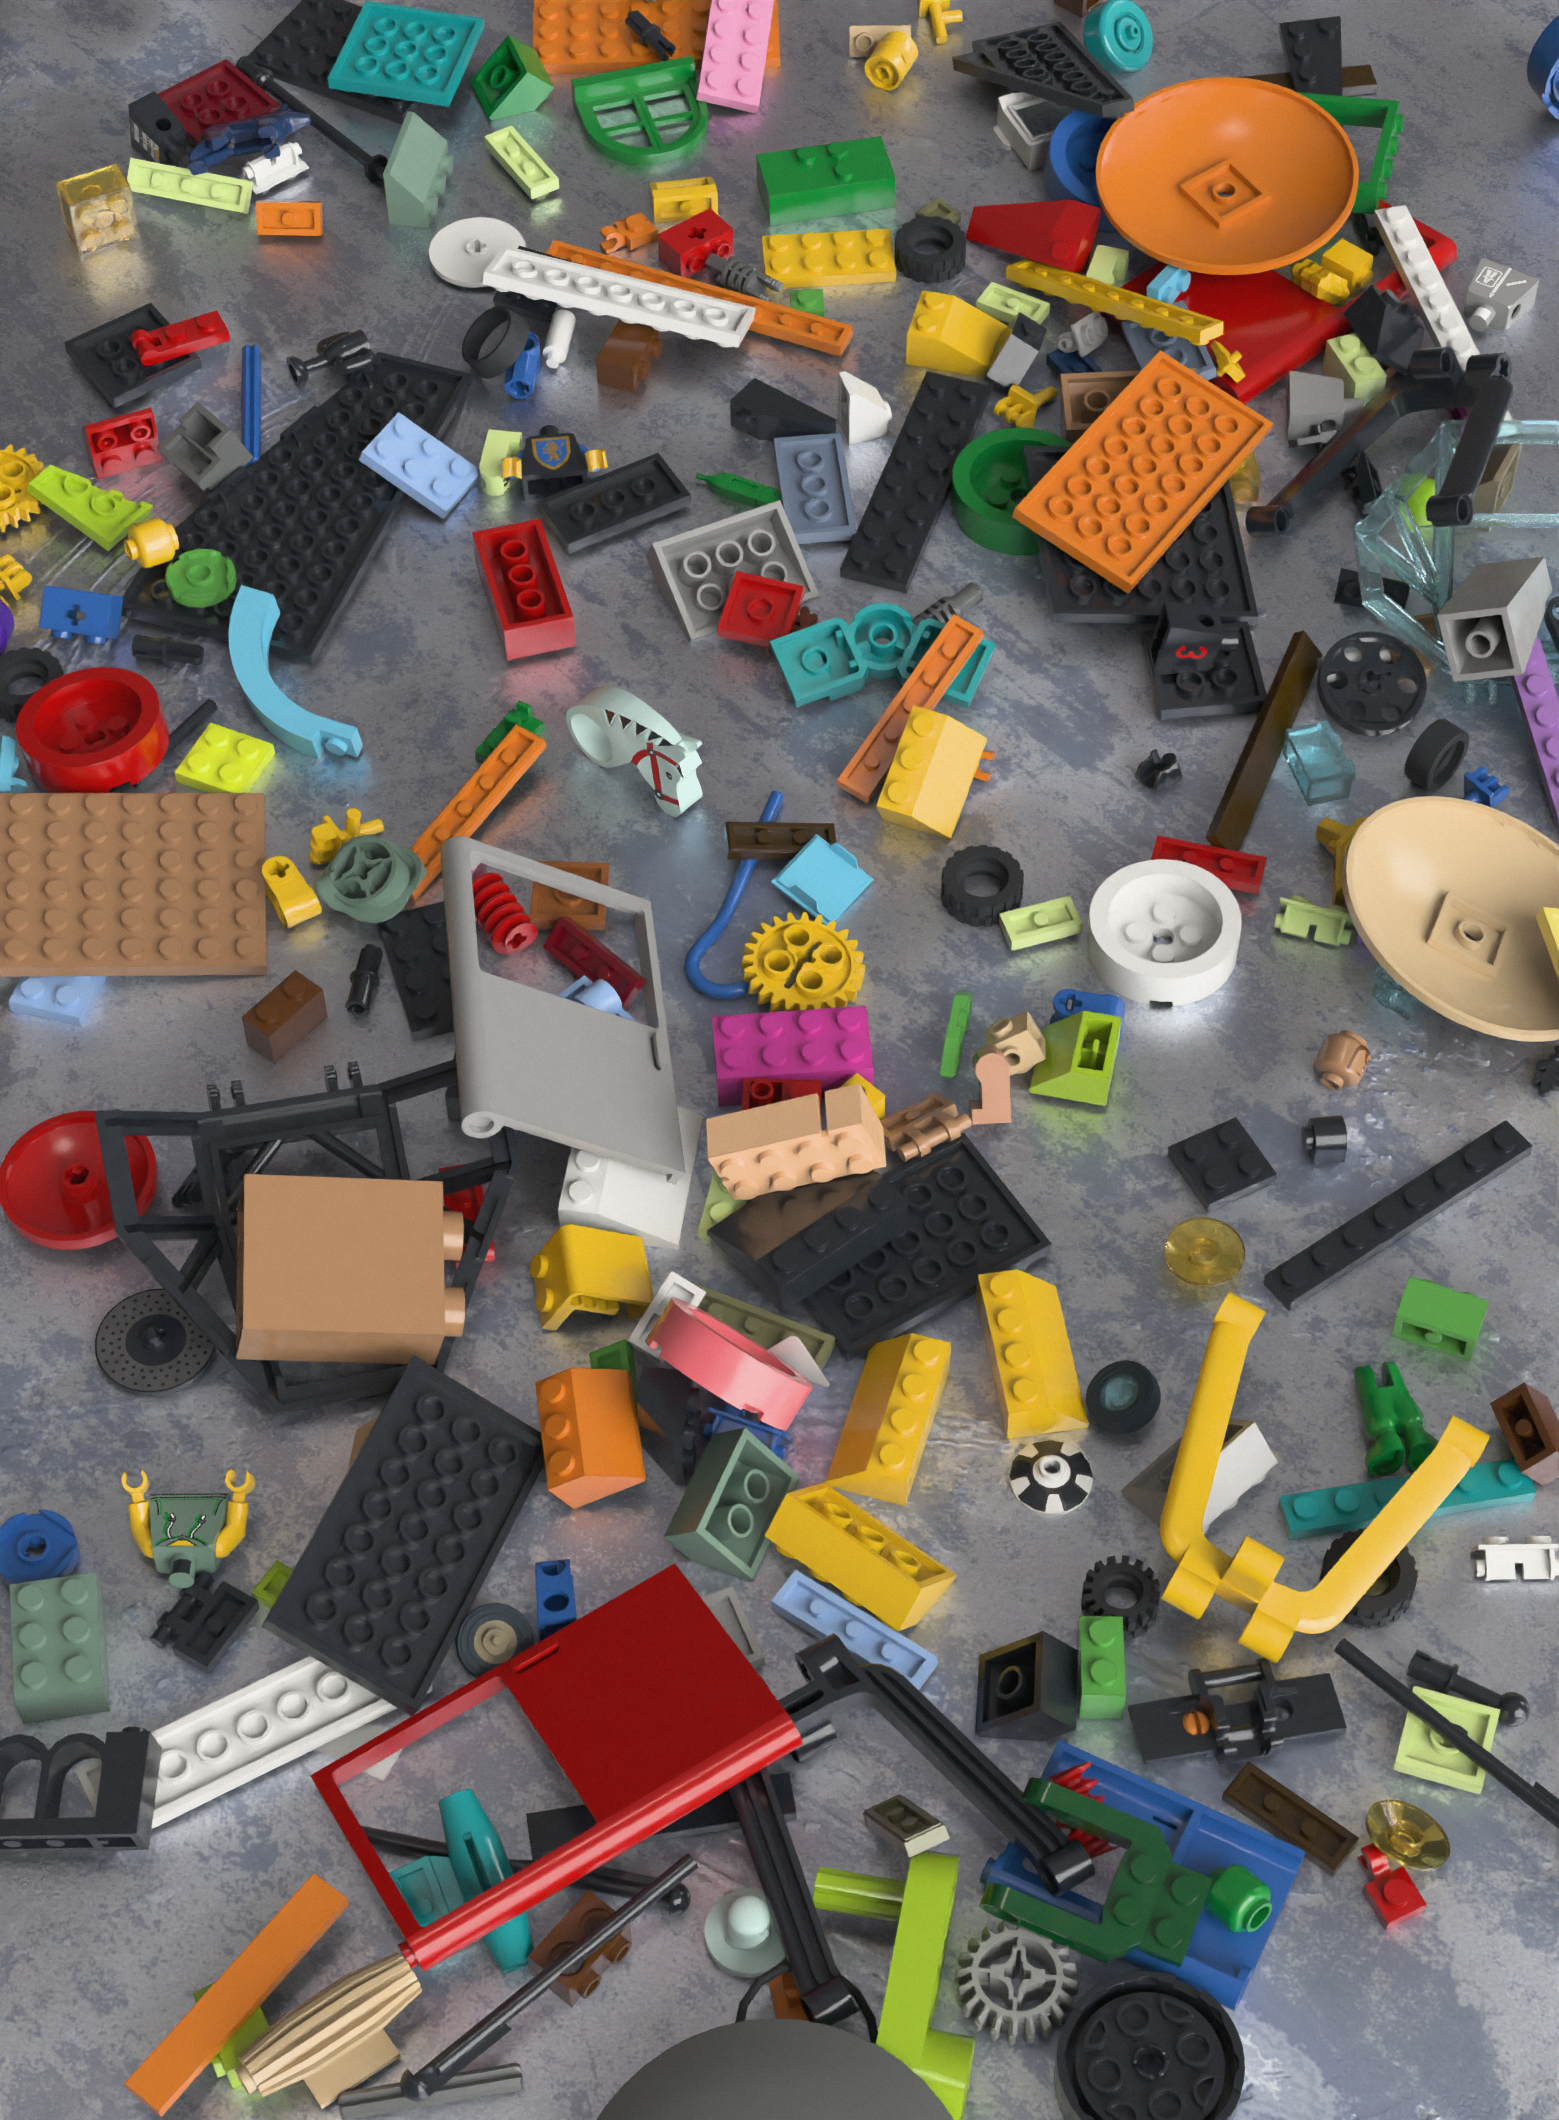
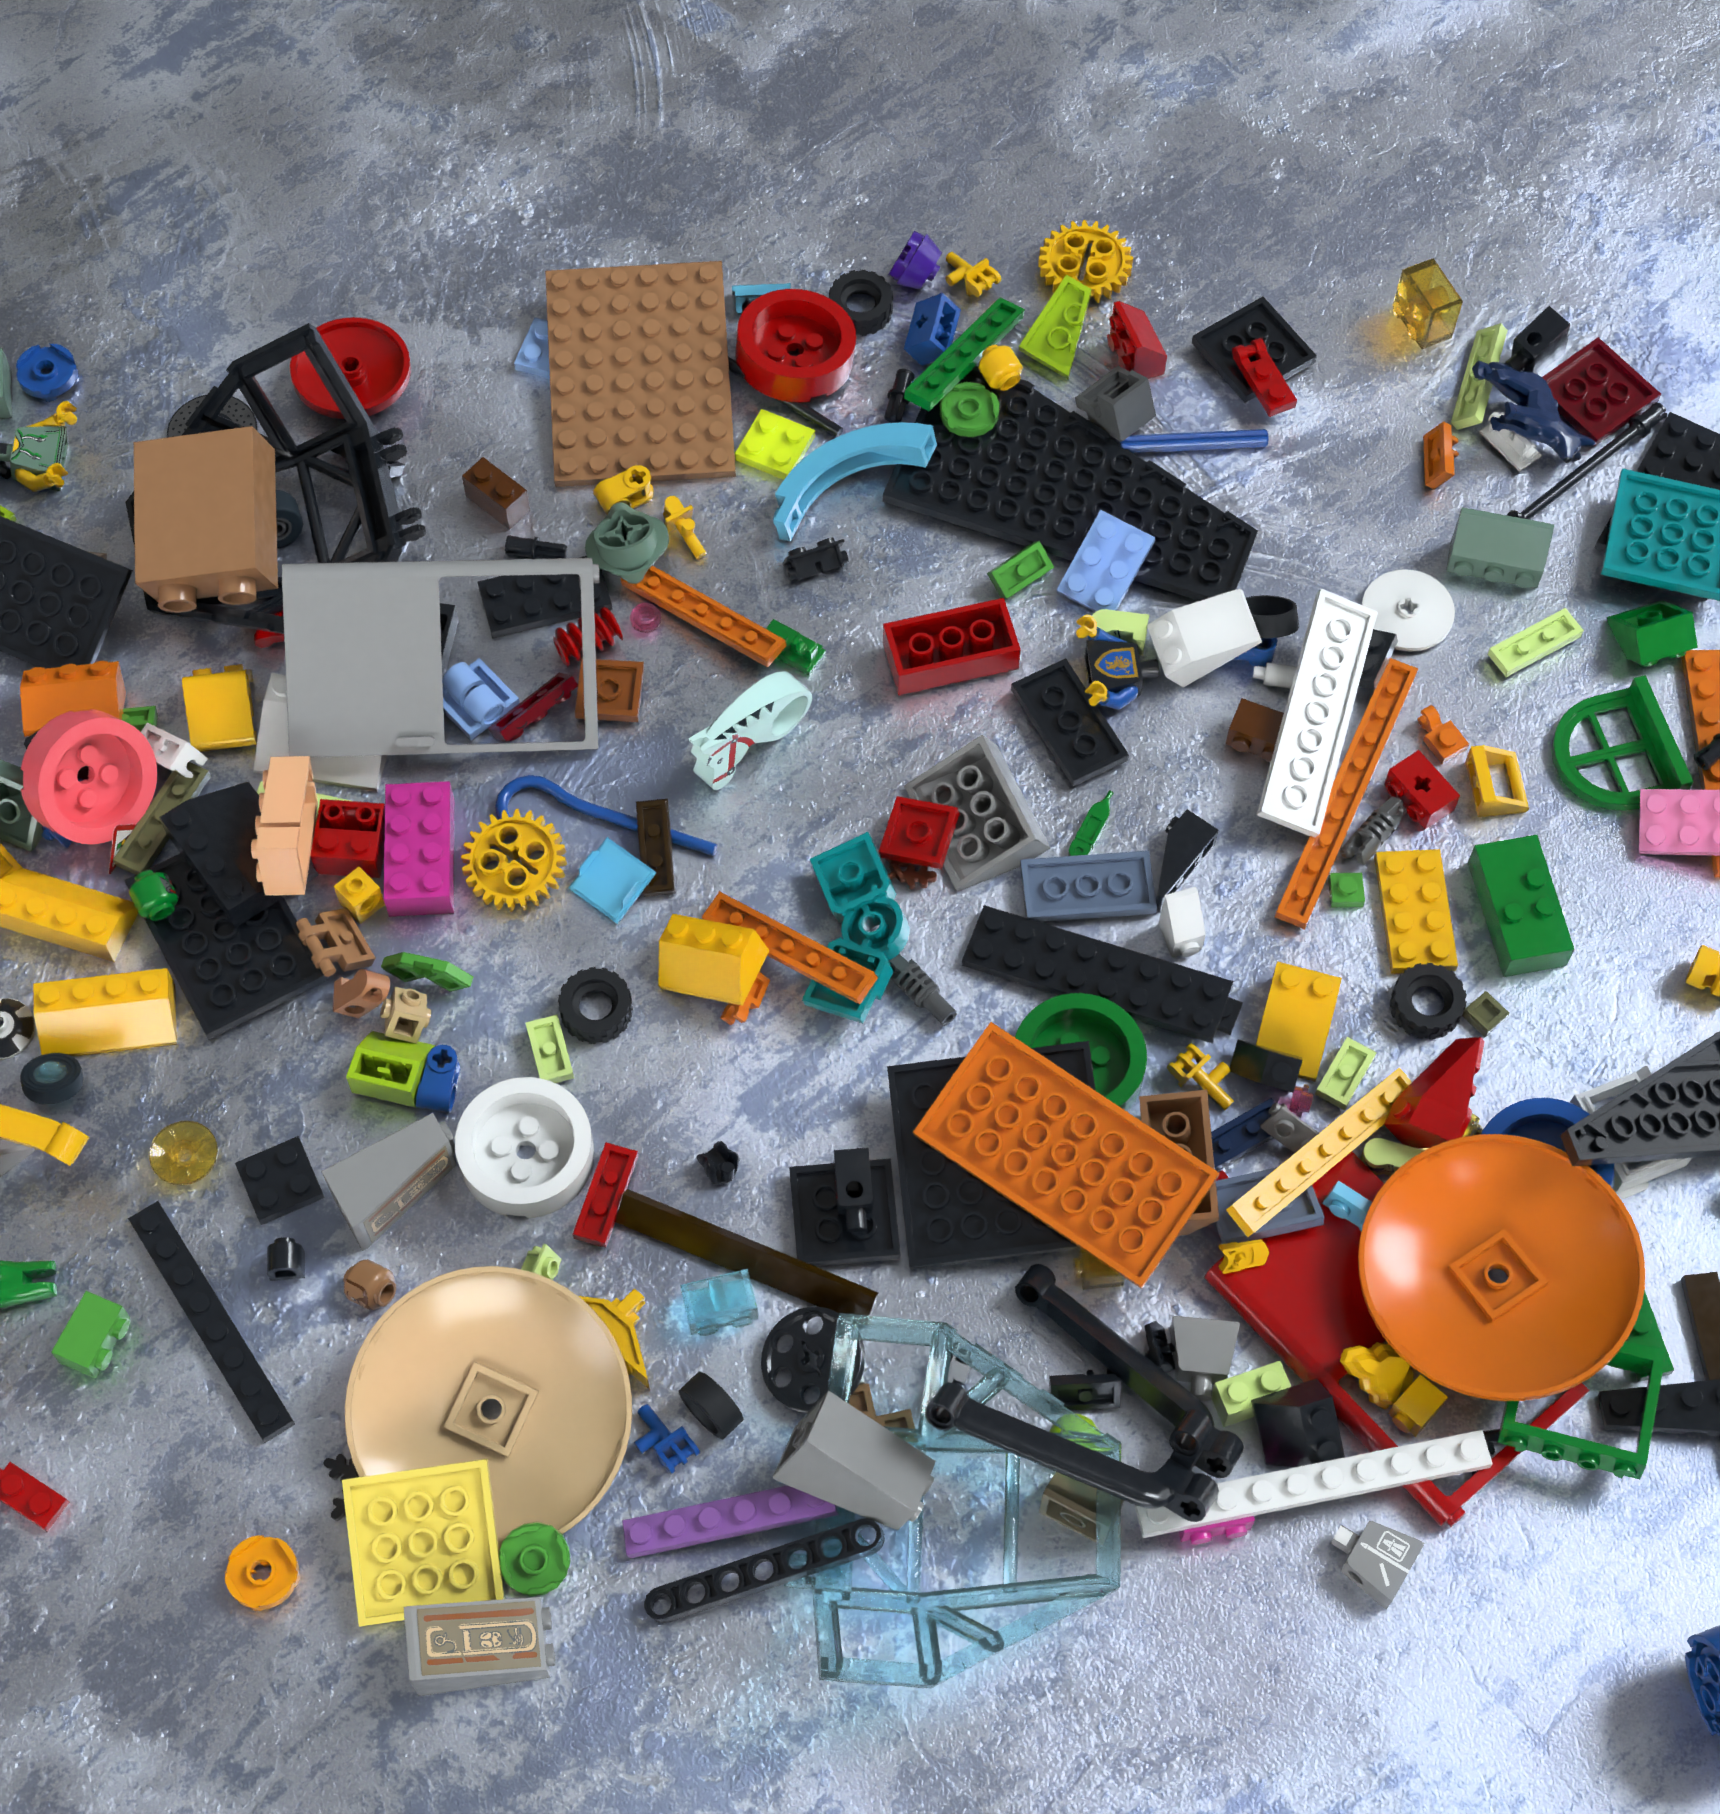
camera: 90 degrees right, 10 degrees up
black piece [286,329,376,389] -> none
none -> green head [129,870,178,921]
none -> light grey slope [321,1113,456,1251]
none -> black hinge [782,537,849,582]
none -> green plate [904,297,1025,411]
none -> bright green plate [987,541,1054,599]
none -> white slope [1147,588,1262,688]
none -> clear pink plate [1289,1084,1314,1118]

